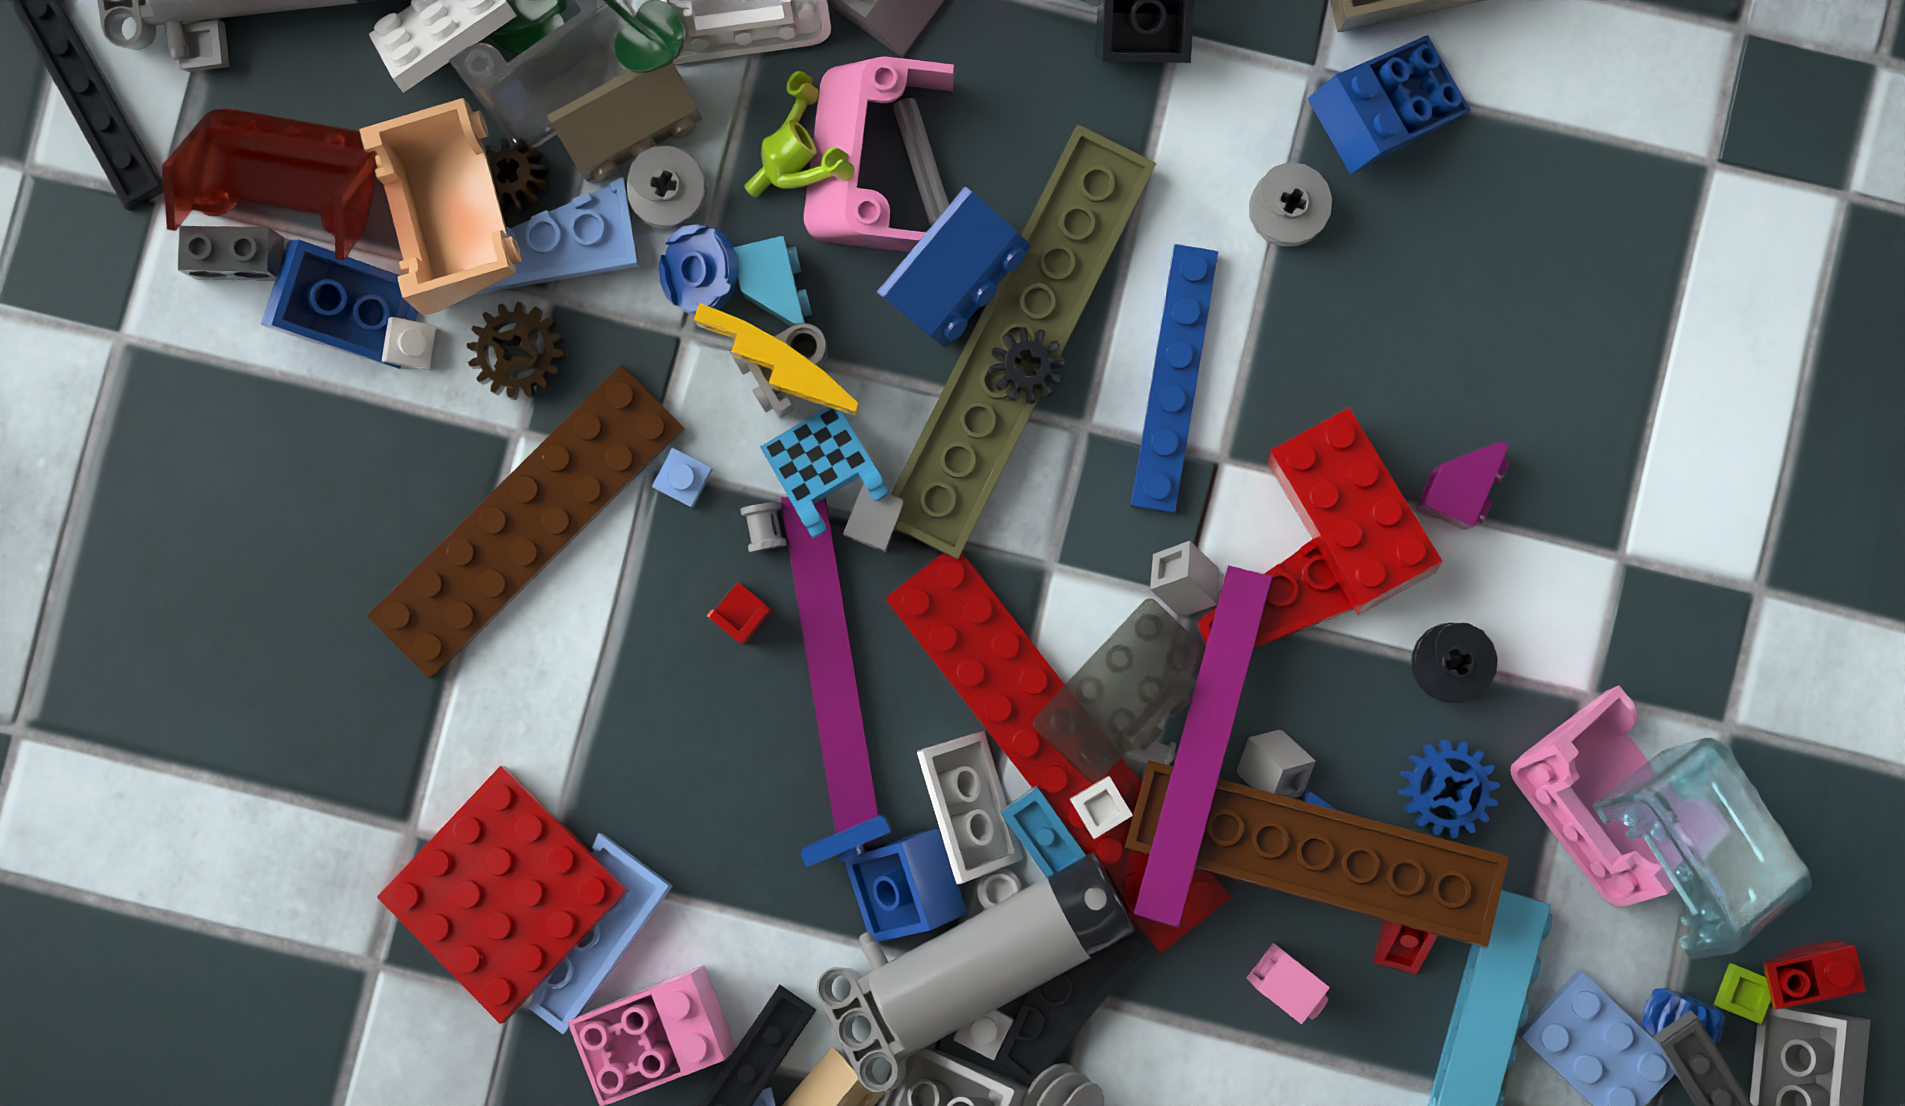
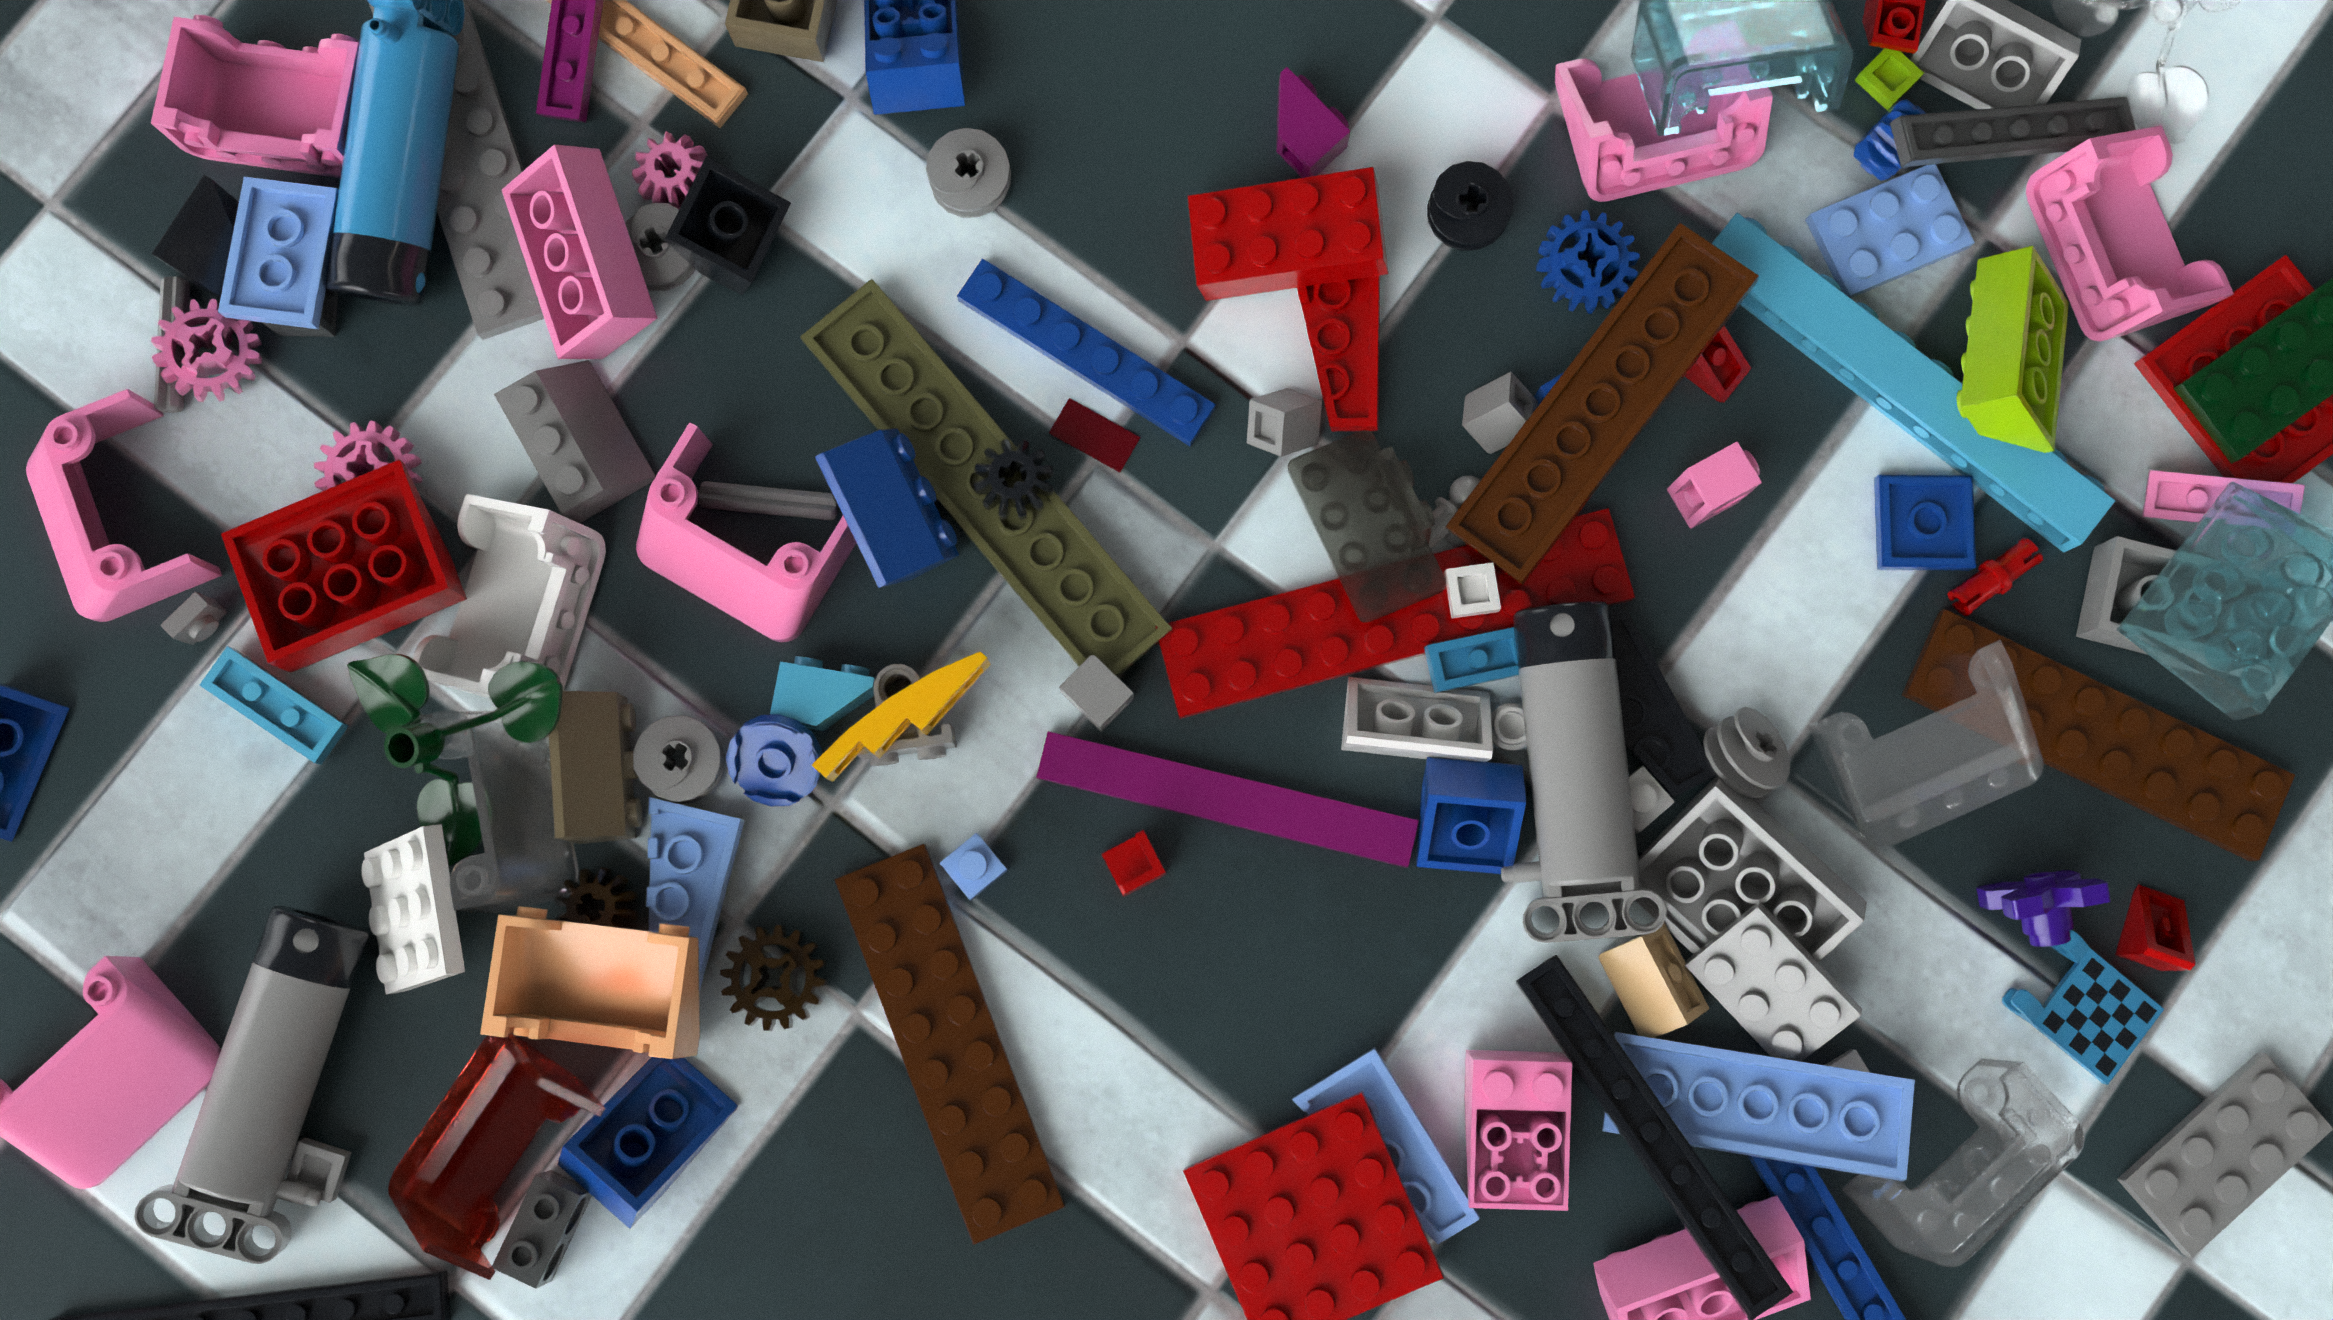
camera: 70 degrees left, 5 degrees down
white plate [381,317,436,370] -> none
light grey bush [740,501,787,553] -> none
lime piece [744,71,855,198] -> none
dark azure flag [760,407,890,538] -> none
blue plate [800,814,892,867] -> none
magenta tile [1134,565,1272,928] -> none
none -> dark red sticker [1049,398,1141,473]

